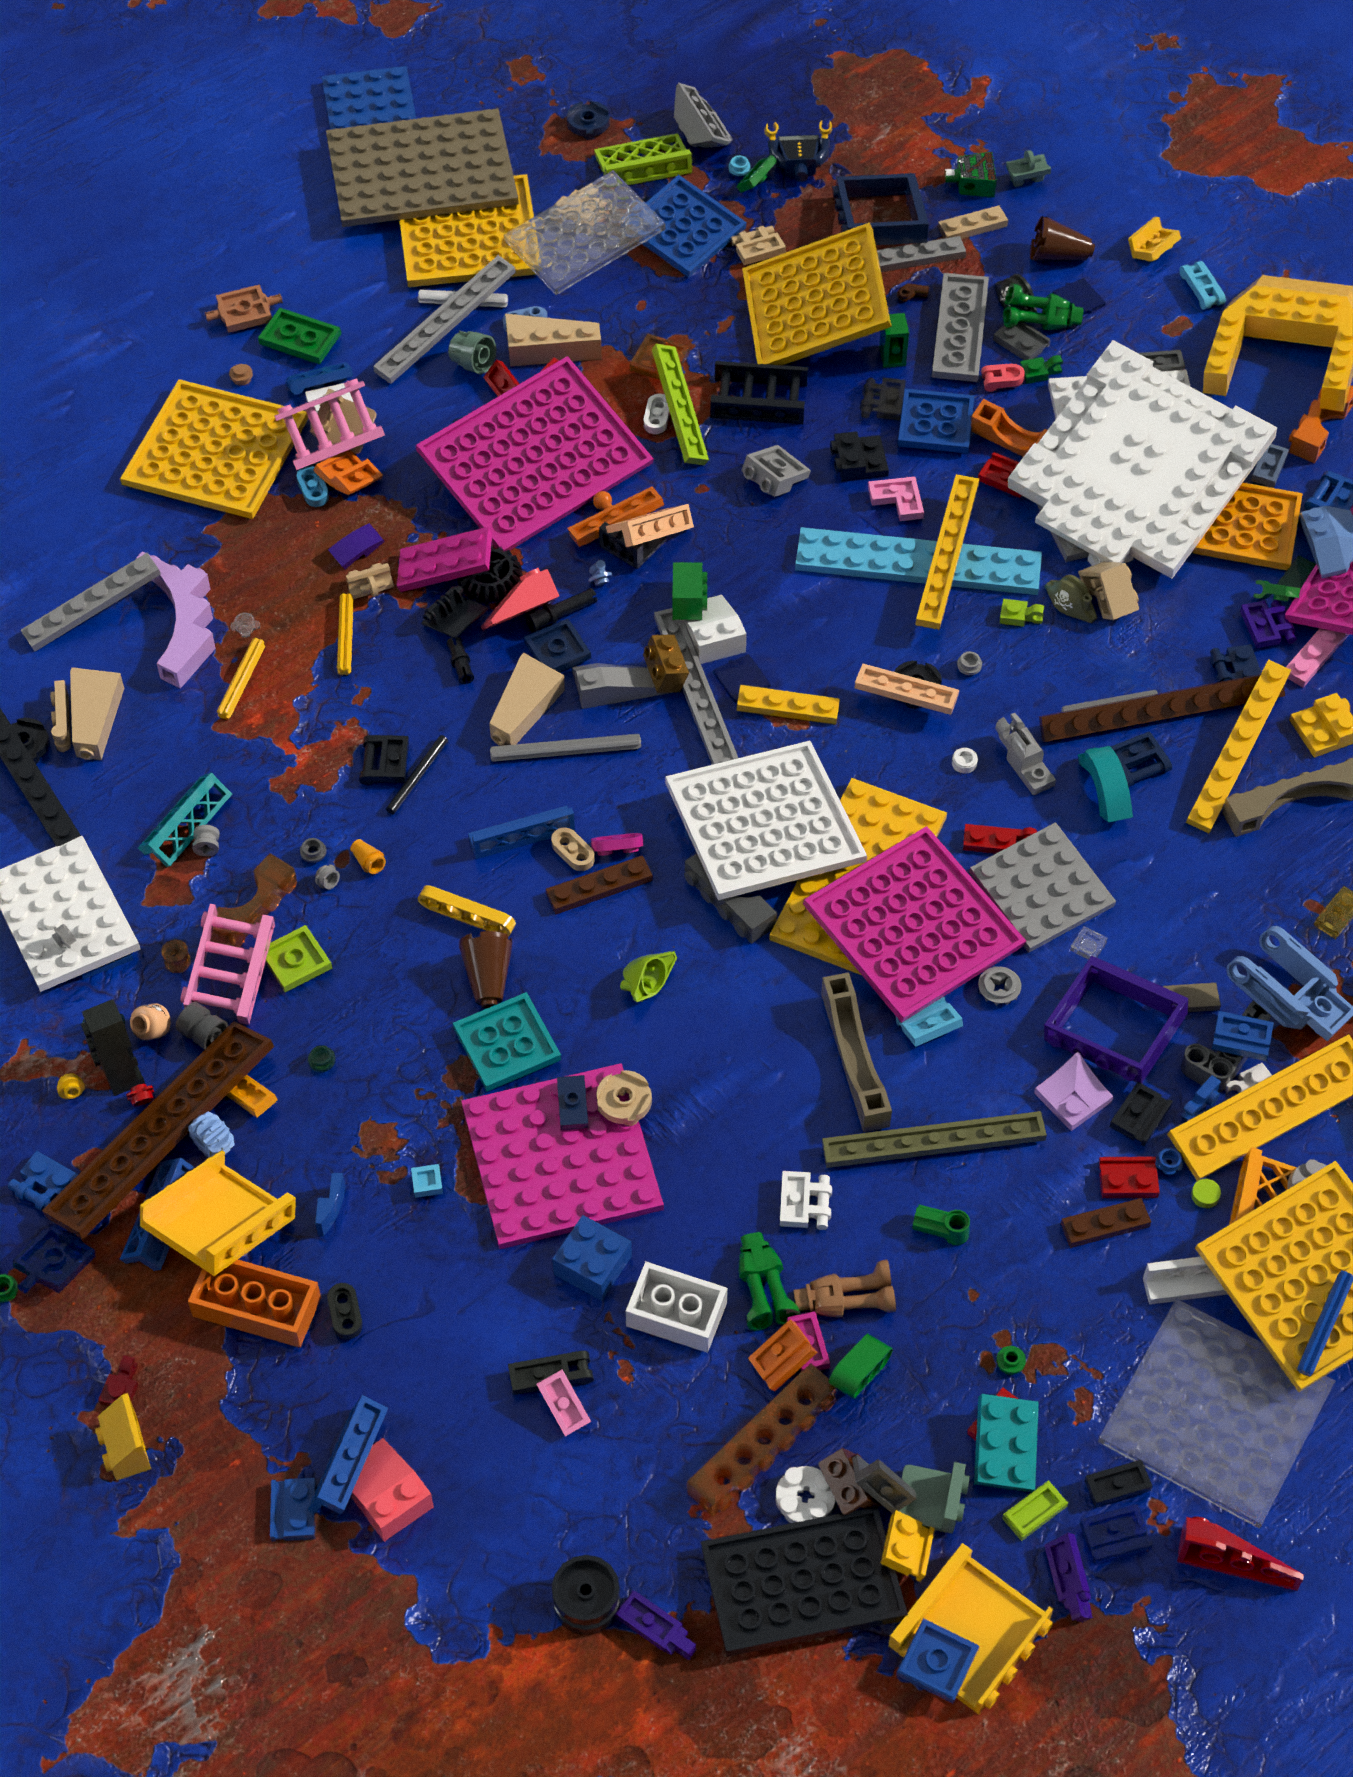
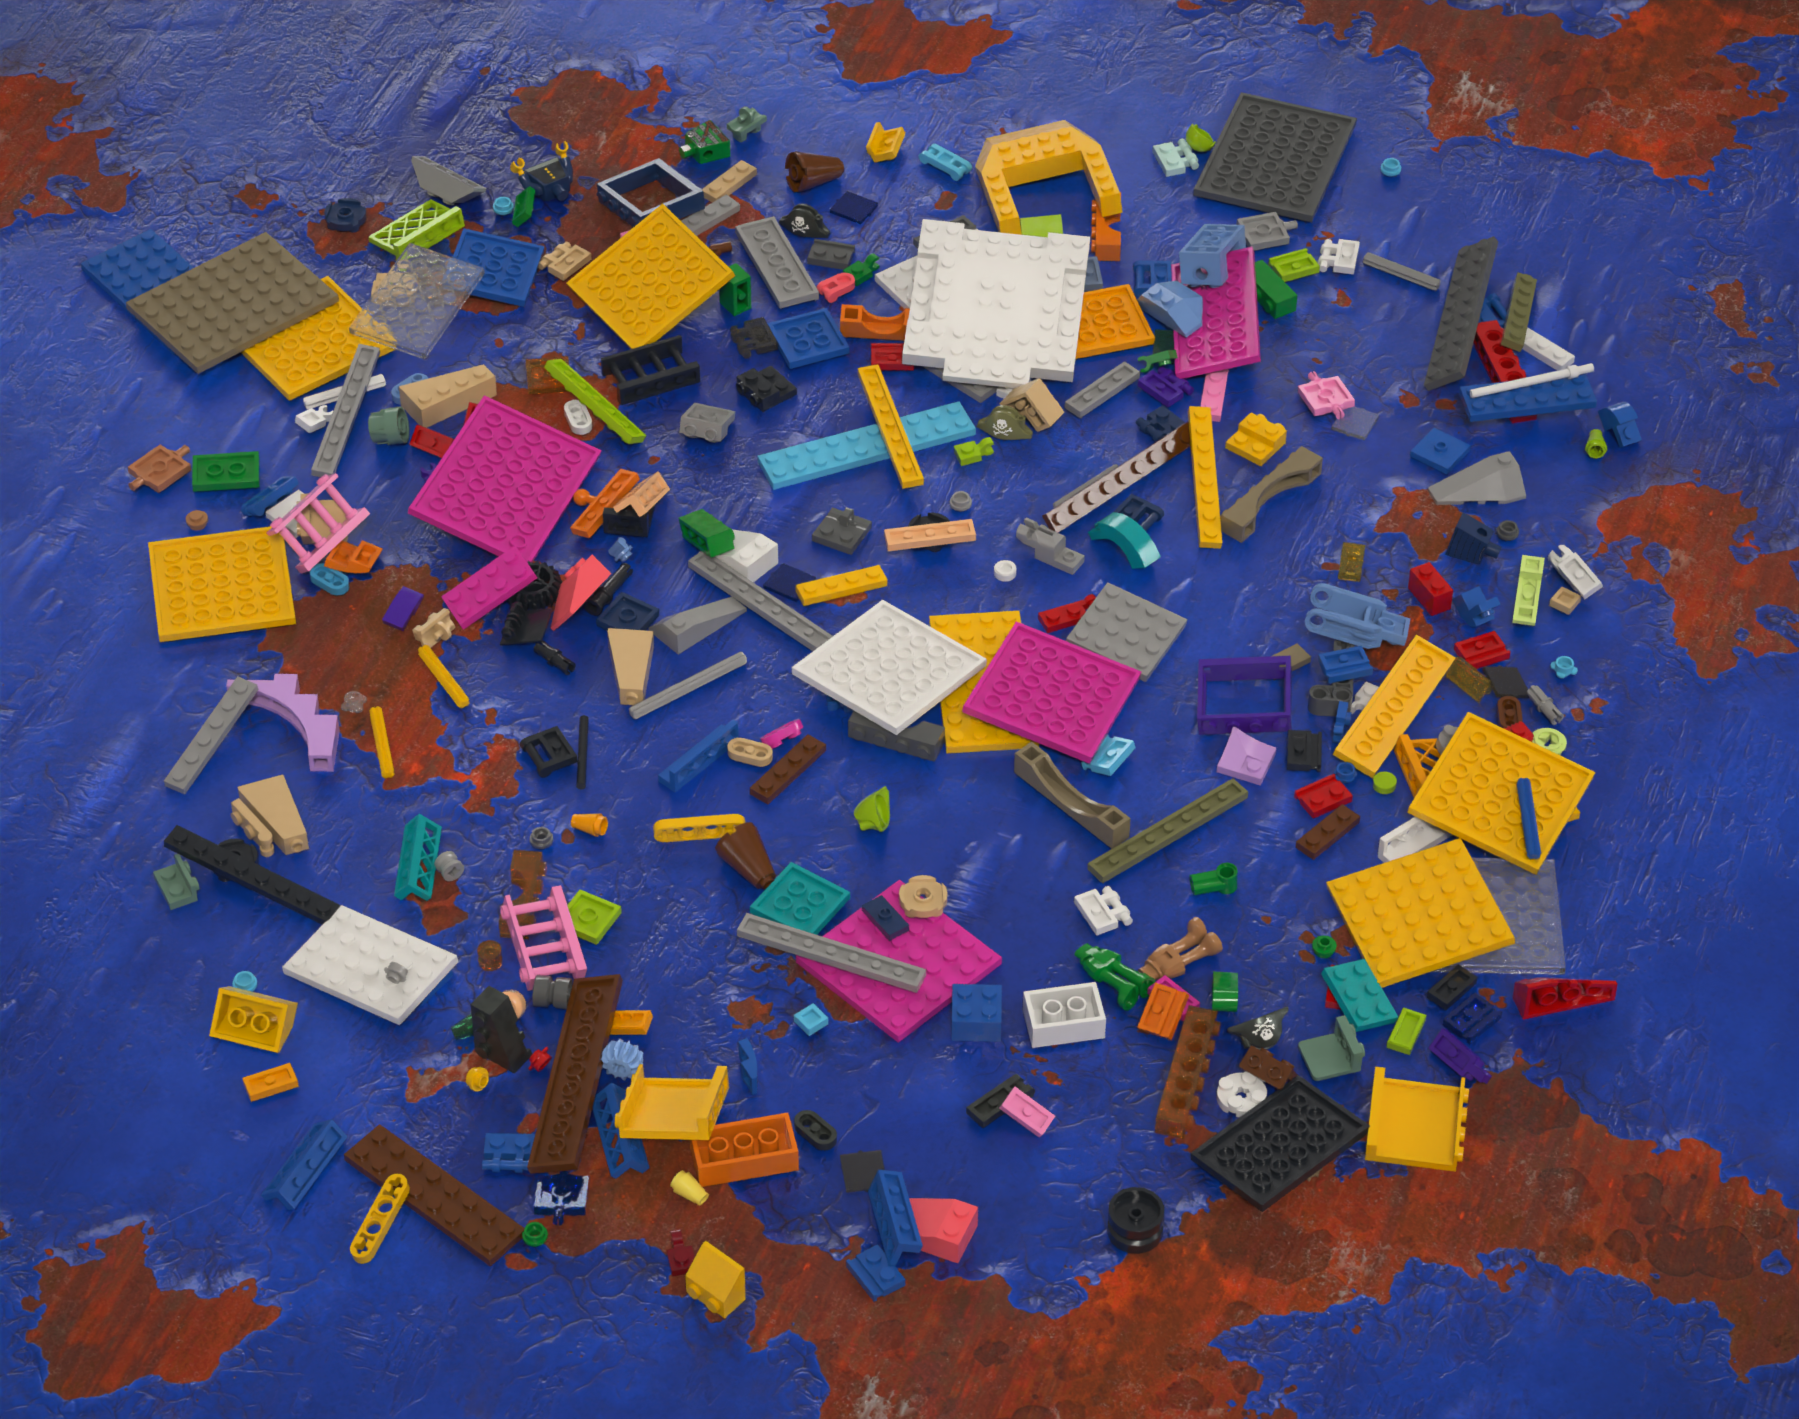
camera: 30 degrees left, 10 degrees down
plate [308,1045,336,1072] -> none
light grey plate [315,864,340,889] -> none
dark purple hinge [615,1590,696,1660] -> none
pearl gold brick [643,635,689,693] -> none
dark grey panel [852,1455,917,1514] -> none
bright pink plate [868,477,924,521] -> none
yellow plate [881,1510,935,1582] -> none
blue plate [896,1618,980,1703] -> none
light grey gear [978,967,1021,1006] -> none
green piece [1003,284,1083,330] -> none
clear plate [1070,926,1108,960] -> none
none -> white plate [295,405,333,433]
none -> light yellow cone [670,1170,709,1206]
none -> light grey plate [737,913,926,993]
none -> dark grey hinge [812,507,872,555]
none -> clear smoke piece [840,1150,885,1193]
none -> lime panel [1020,214,1063,238]
none -> light grey plate [1065,361,1140,418]
none -> pearl dark grey hat [1227,1006,1289,1050]
none -> yellow plate [1326,838,1515,988]

